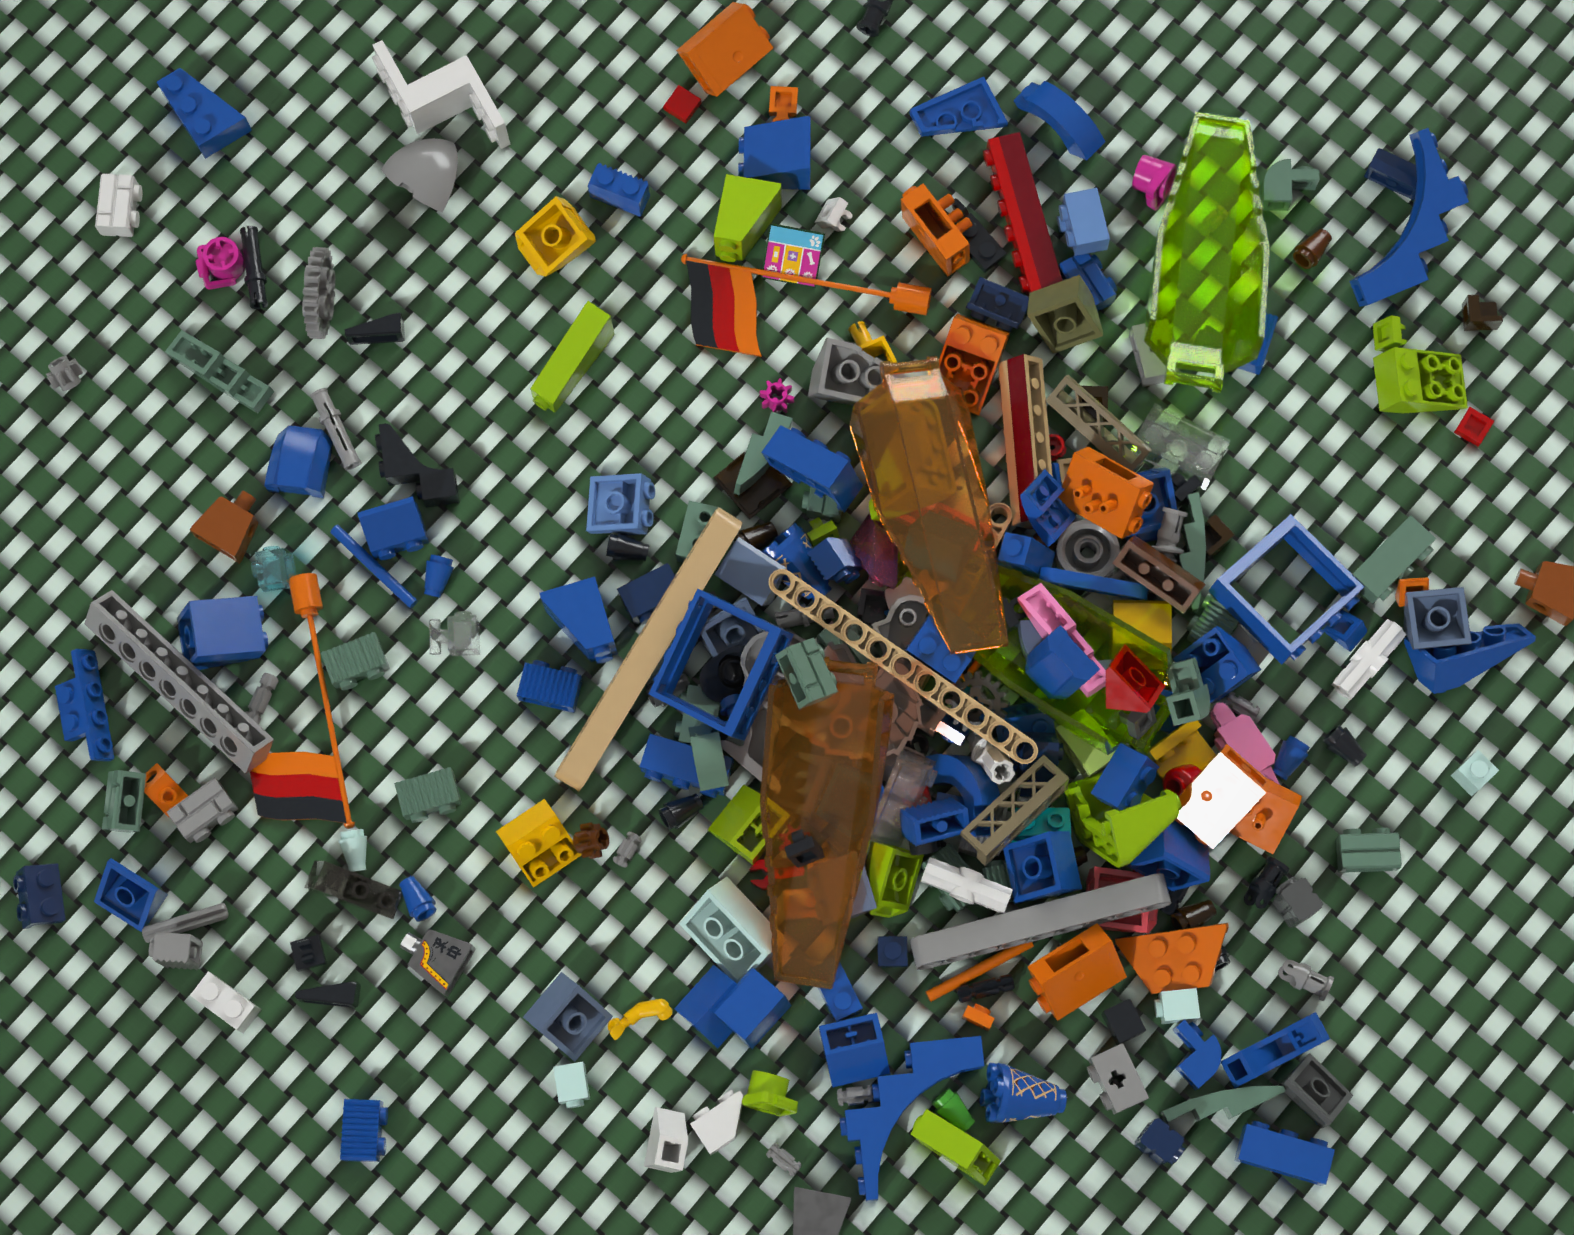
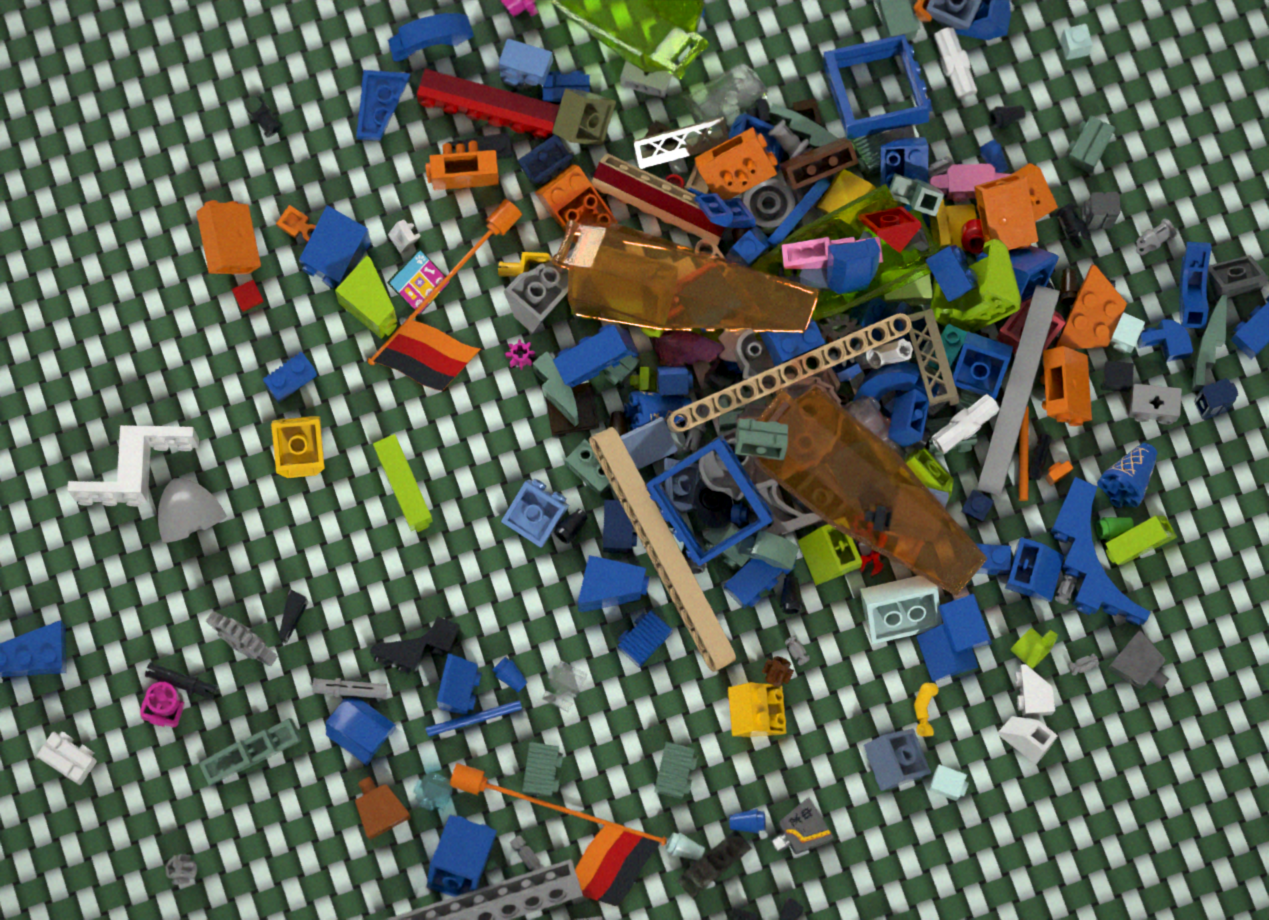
camera: 65 degrees left, 0 degrees up
blue slope [1323,610,1367,652] -> none

